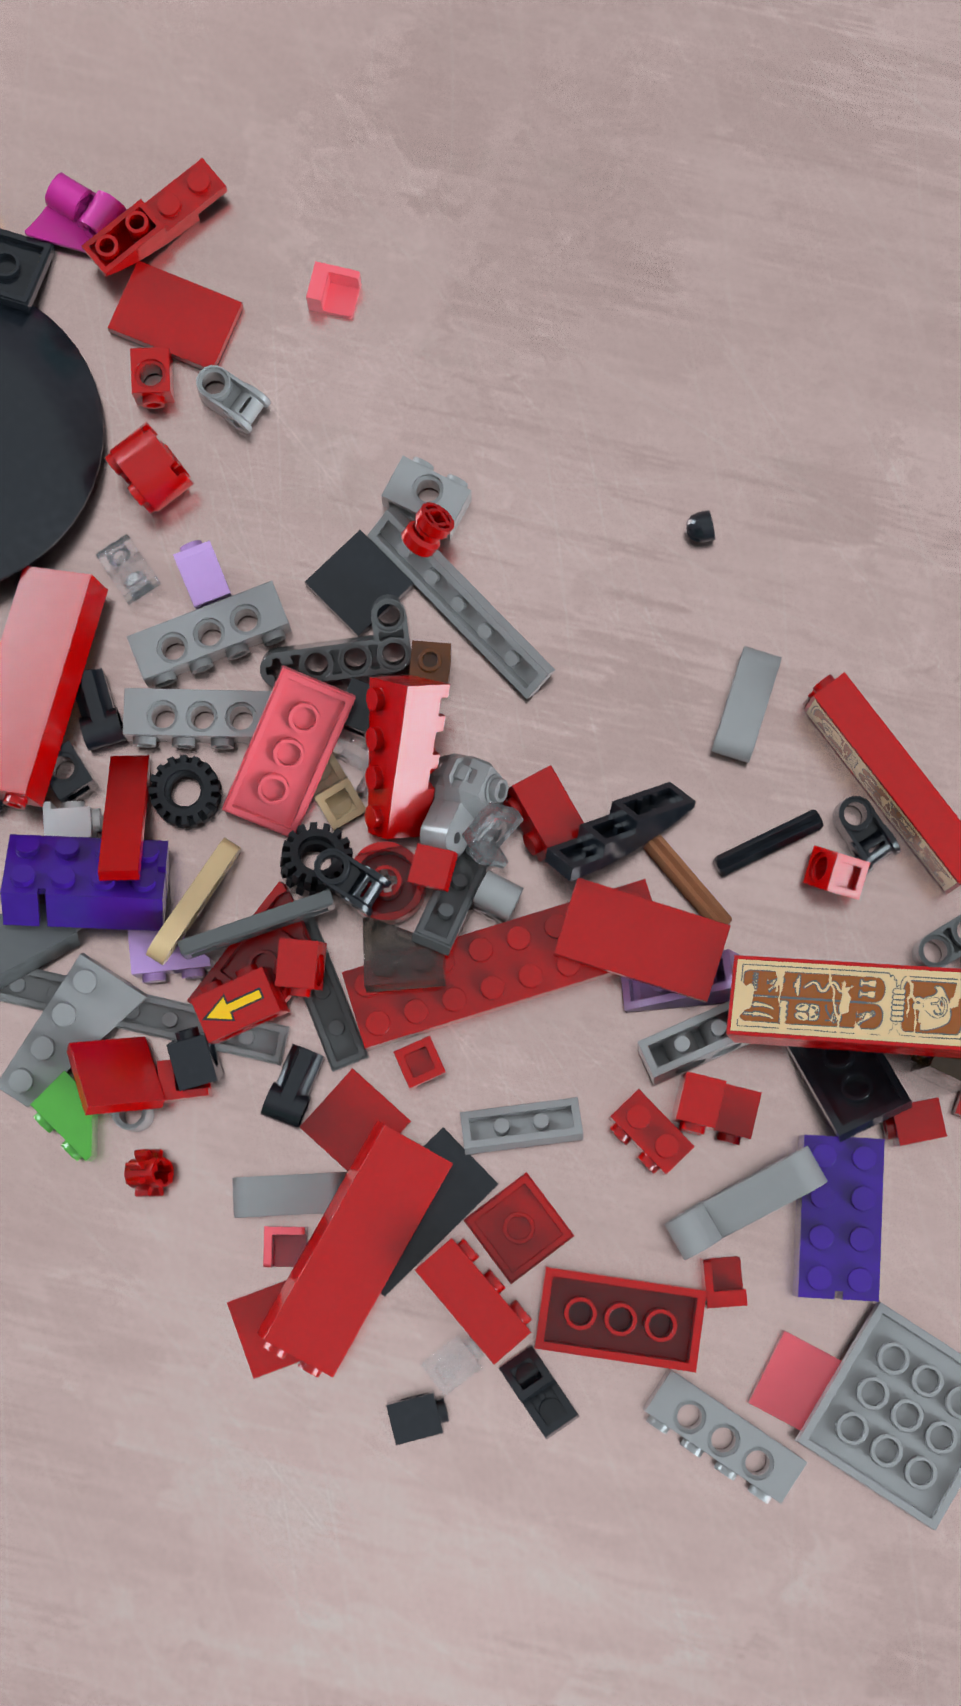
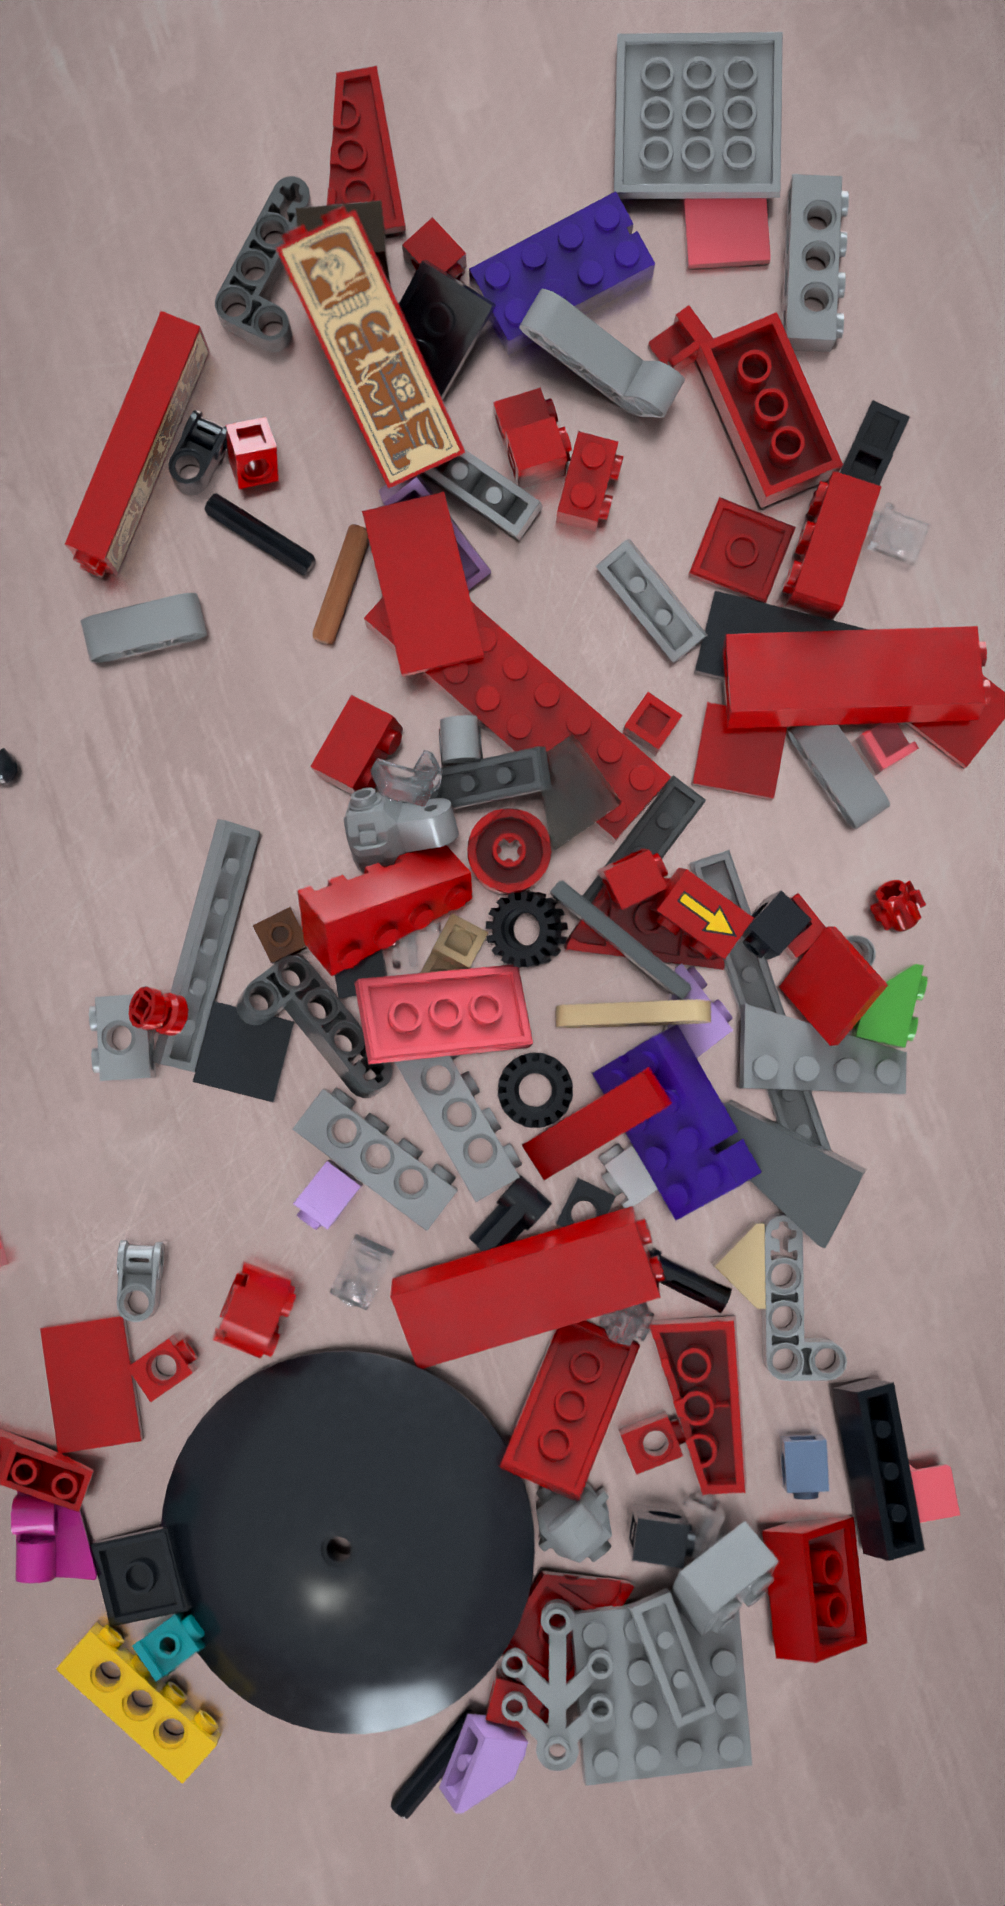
camera: 125 degrees left, 5 degrees up
black piece [261,1044,324,1129] -> none
black piece [314,849,392,917] -> none
black brick [386,1390,449,1445] -> none
red tile [407,843,458,892] -> none
black slope [545,782,696,882] -> none

